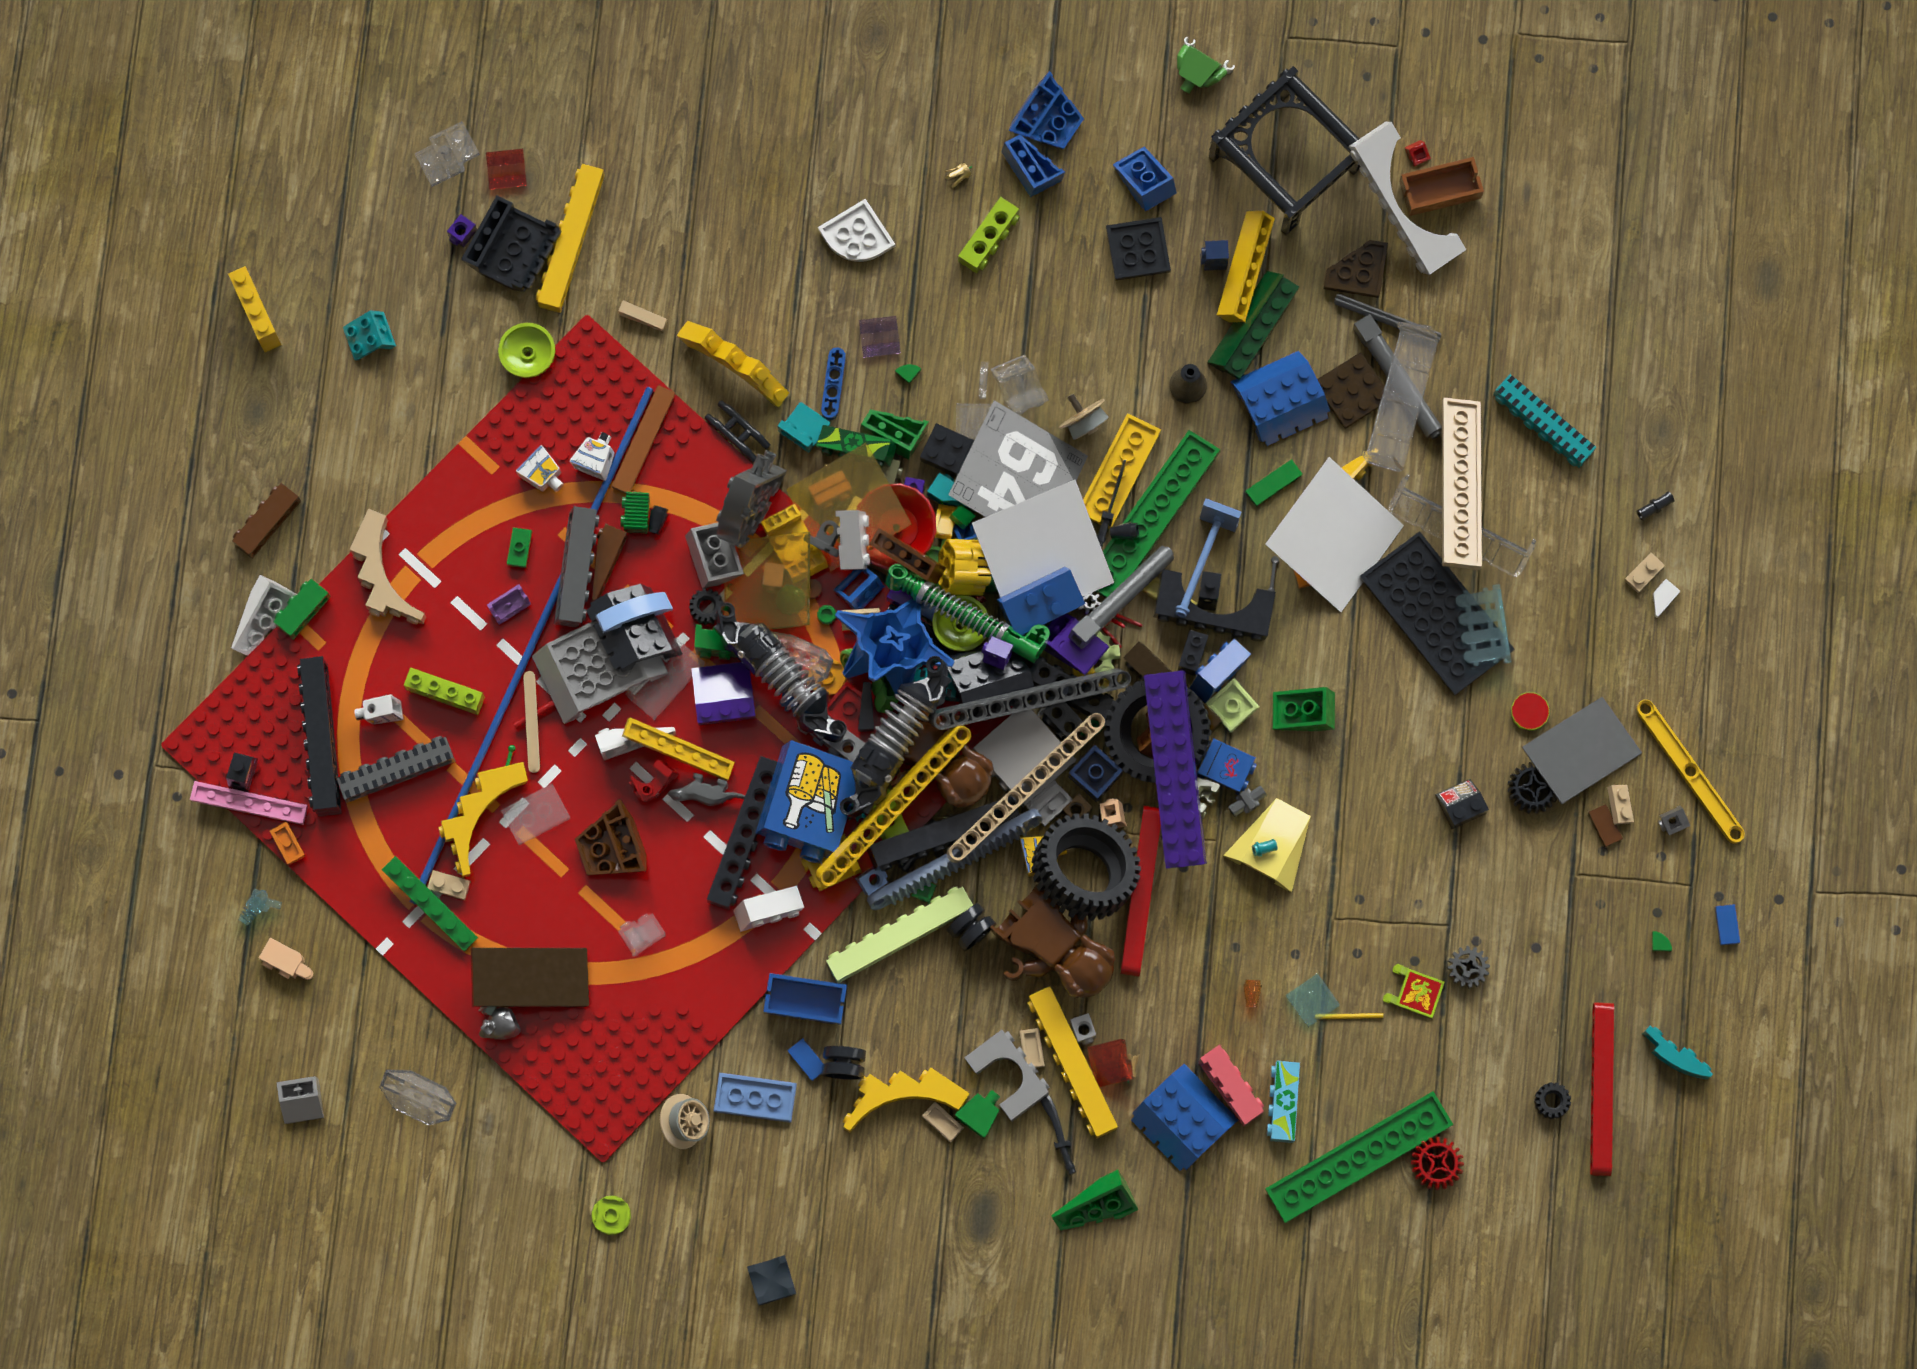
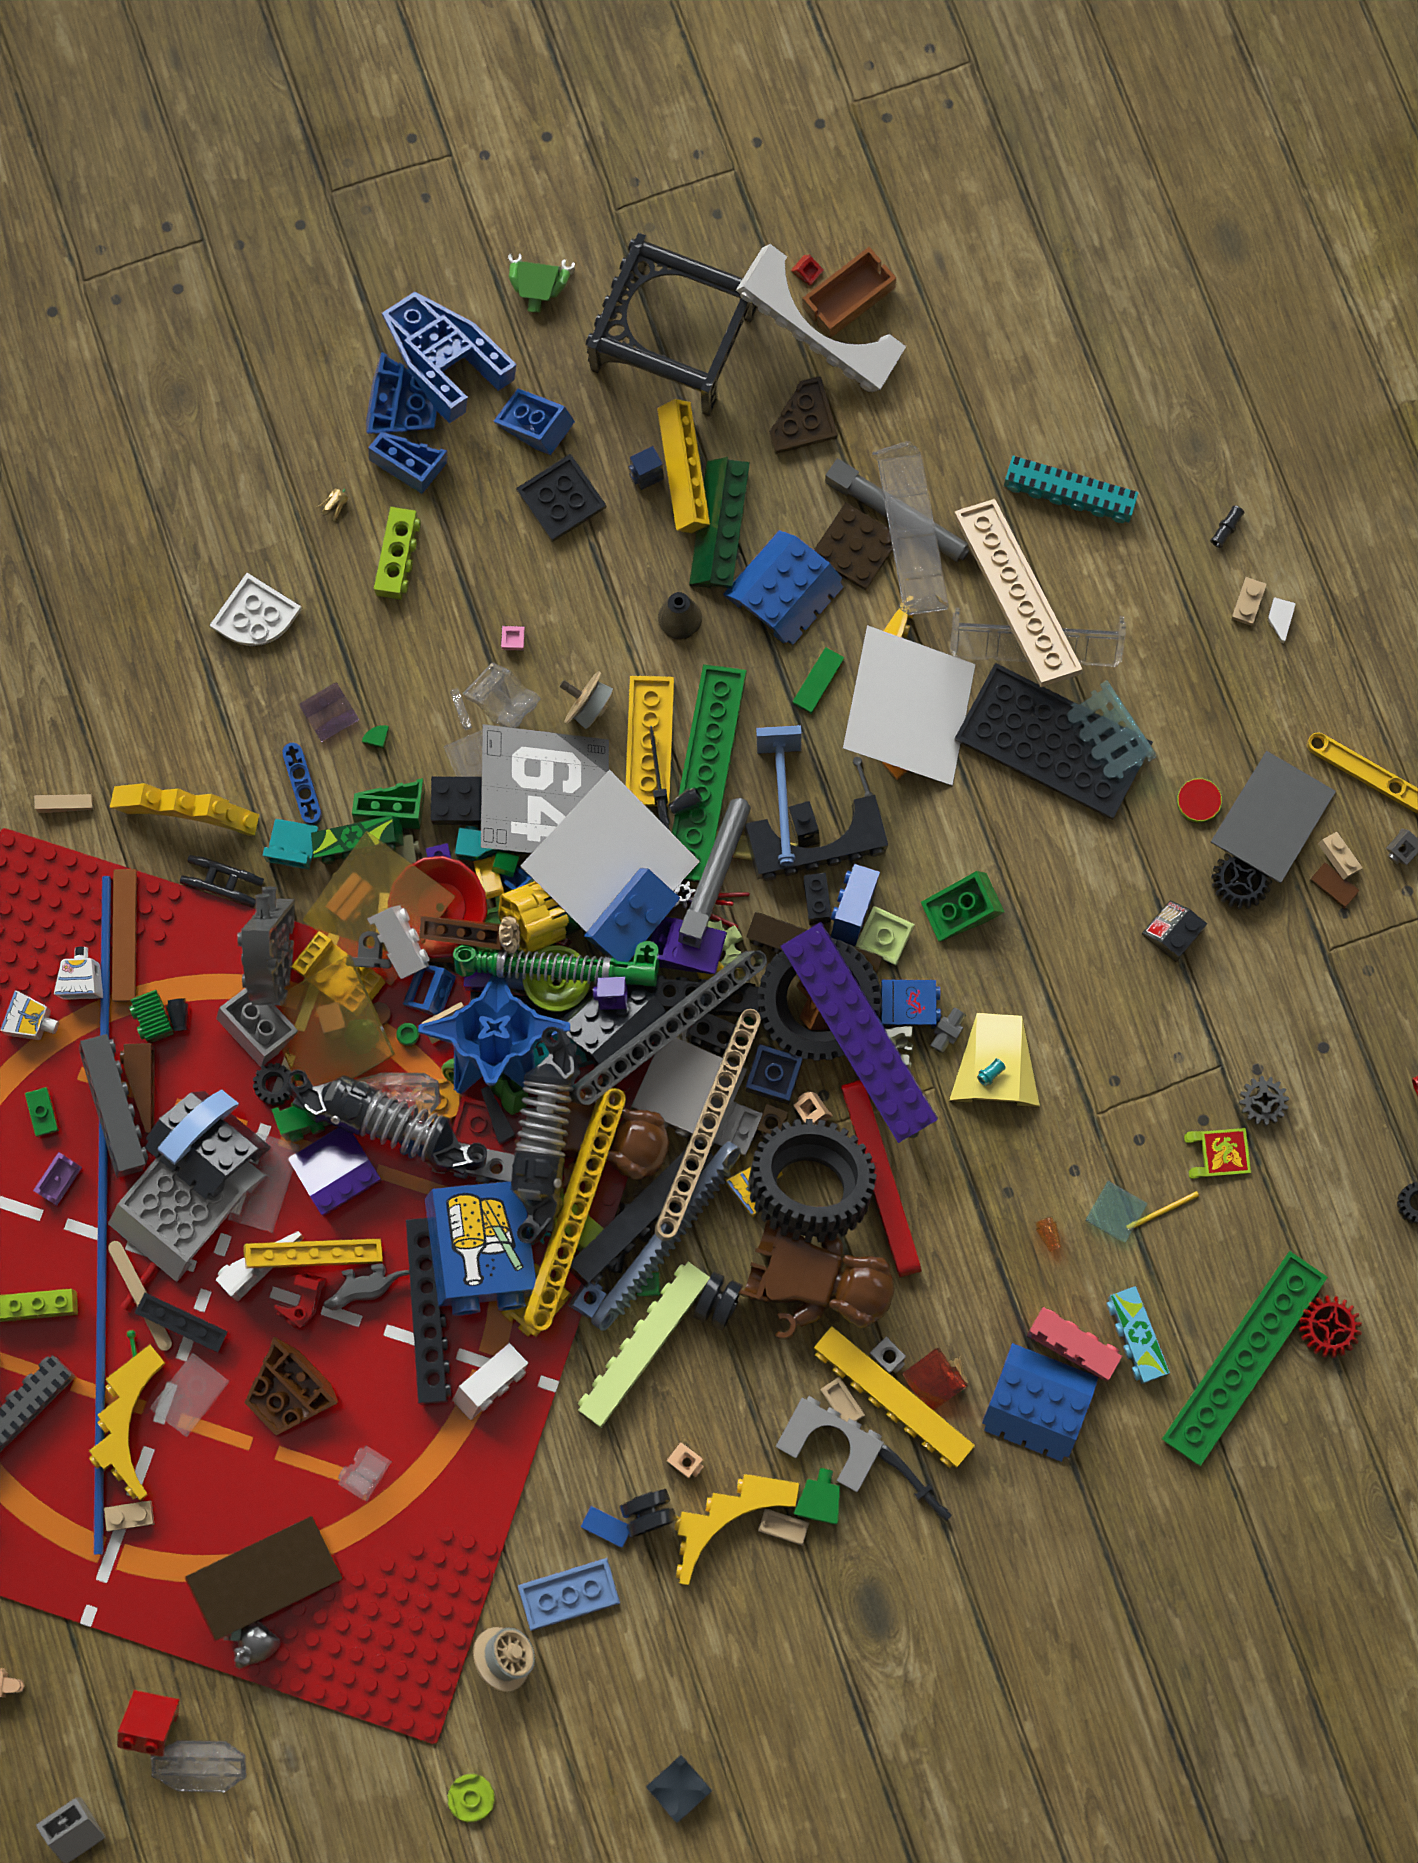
camera: 20 degrees left, 0 degrees up
green plate [381,856,478,952] -> none
blue piece [763,973,847,1025] -> none
green wedge [1051,1170,1139,1231] -> none
dark grey axle [1334,294,1442,343] -> none
none -> red panel [117,1690,180,1757]
none -> black plate [135,1292,228,1352]
none -> blue wedge [382,292,517,423]
none -> tan gear [499,916,521,953]
none -> bright pink plate [501,626,525,650]
none -> light nougat brick [667,1442,704,1478]

